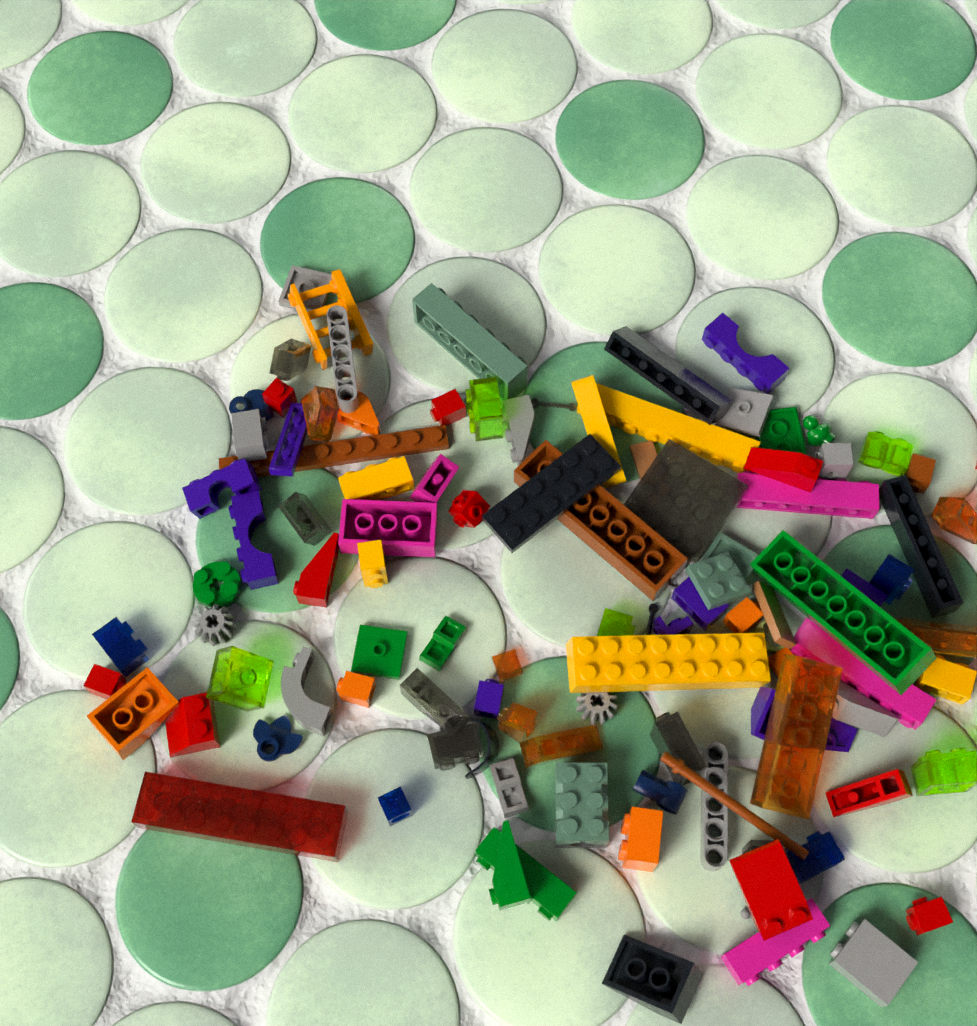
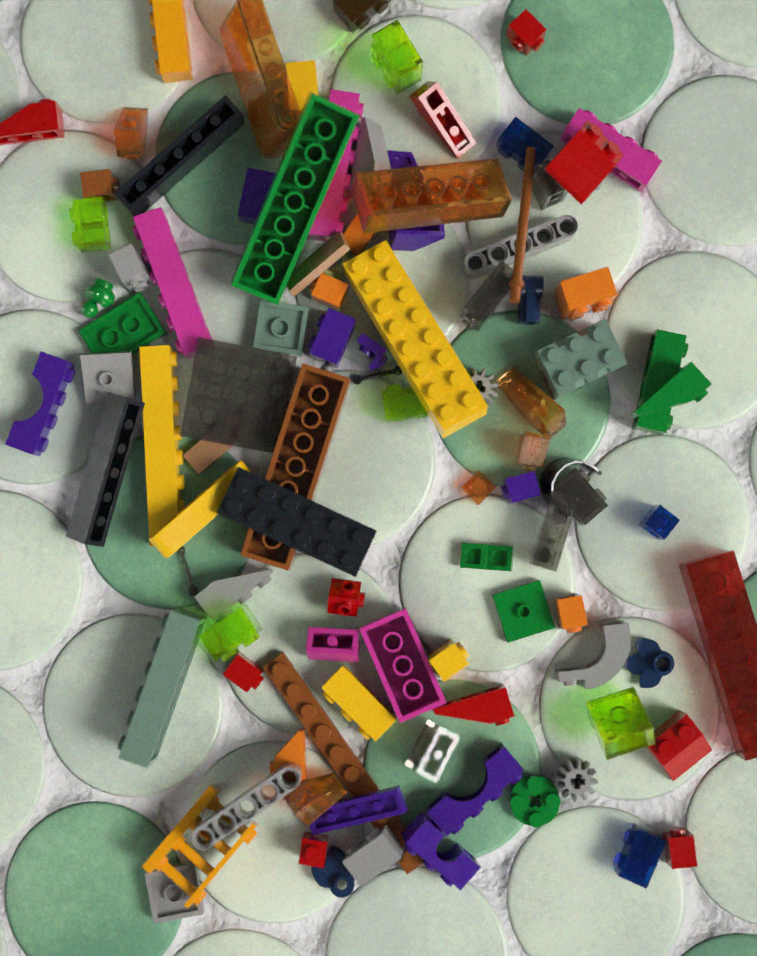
camera: 115 degrees left, 20 degrees up
orange slope [87,667,179,760] -> none
clear smoke brick [269,338,312,381] -> none
light grey slope [489,758,529,818] -> none
black slope [602,935,703,1024] -> none
sand green plate [686,552,752,610] -> none
red slope [743,447,823,493] -> none
light grey brick [828,919,918,1007] -> none
clear blue brick [869,554,915,605] -> none

